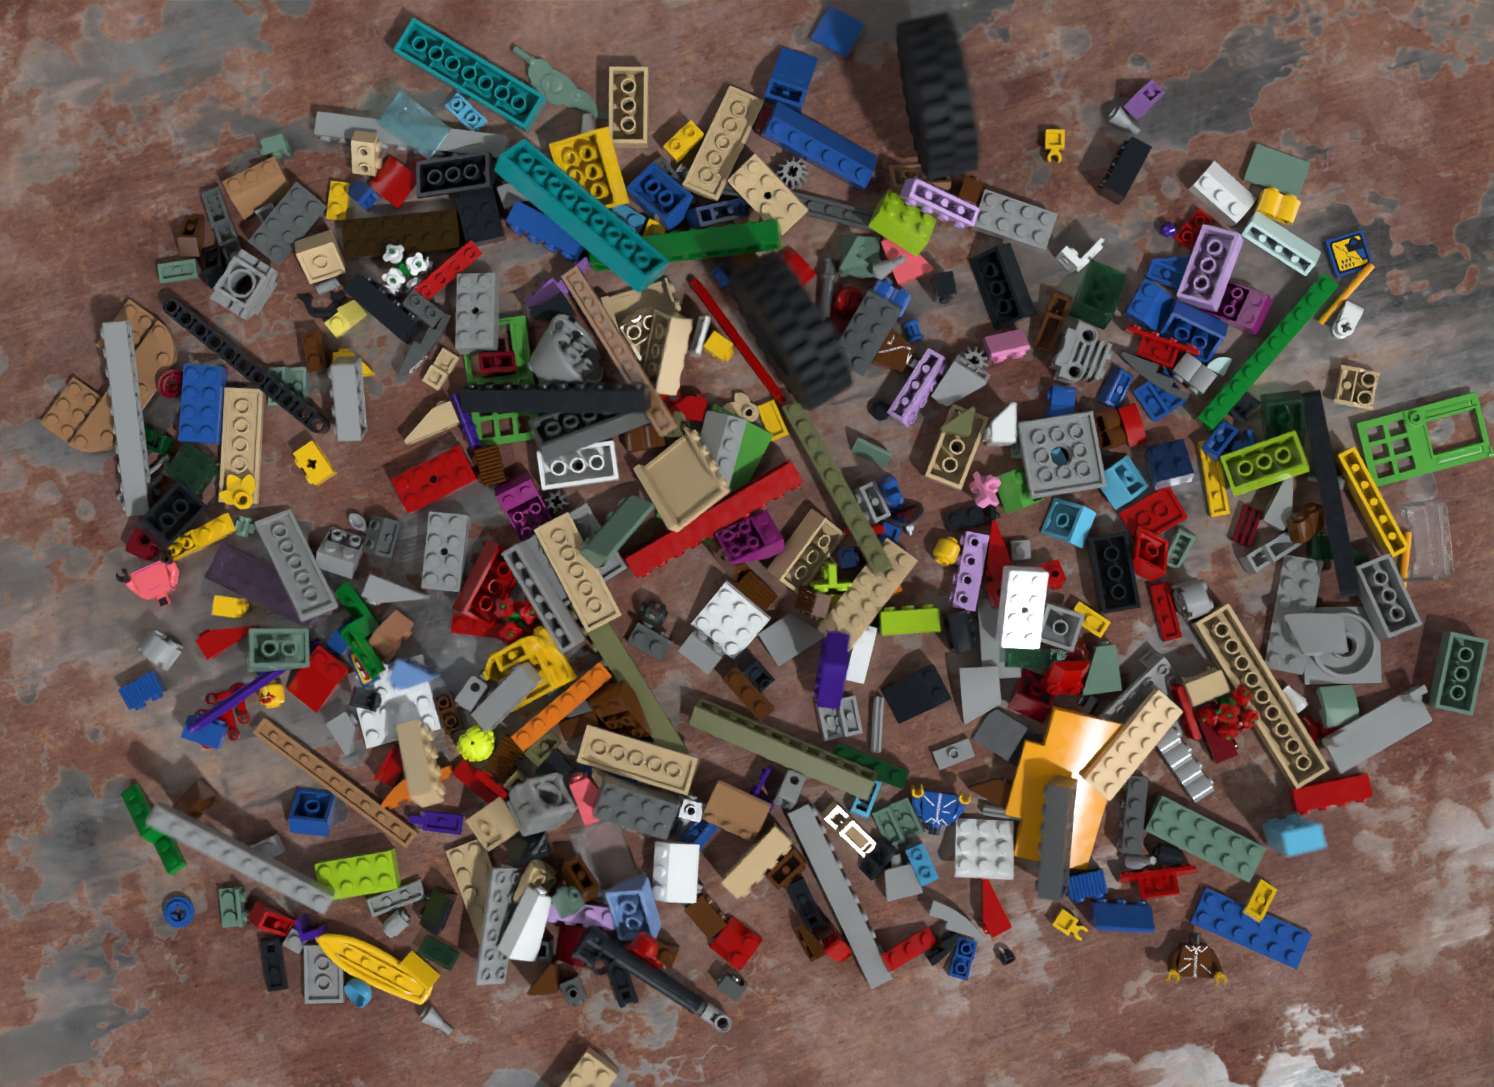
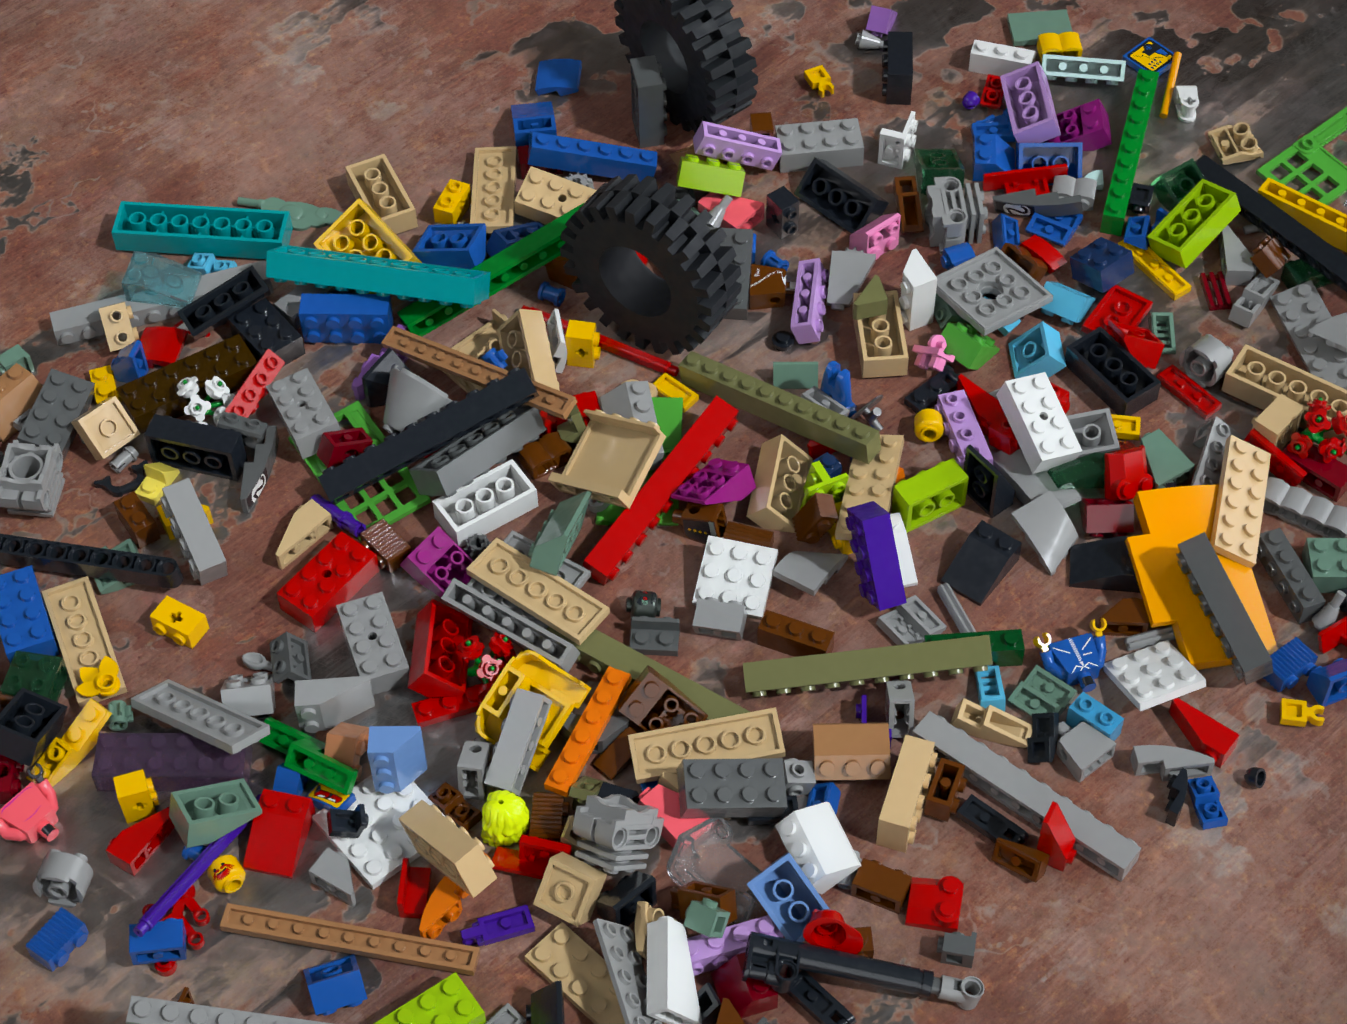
camera: 30 degrees left, 35 degrees down
tan slope [422,347,460,391] -> none
black slope [732,648,775,692] -> none
red plate [880,926,938,972] -> none
light grey plate [932,738,975,770] -> none
none -> blue gear [481,348,508,369]
none -> dark grey brick [630,55,667,148]

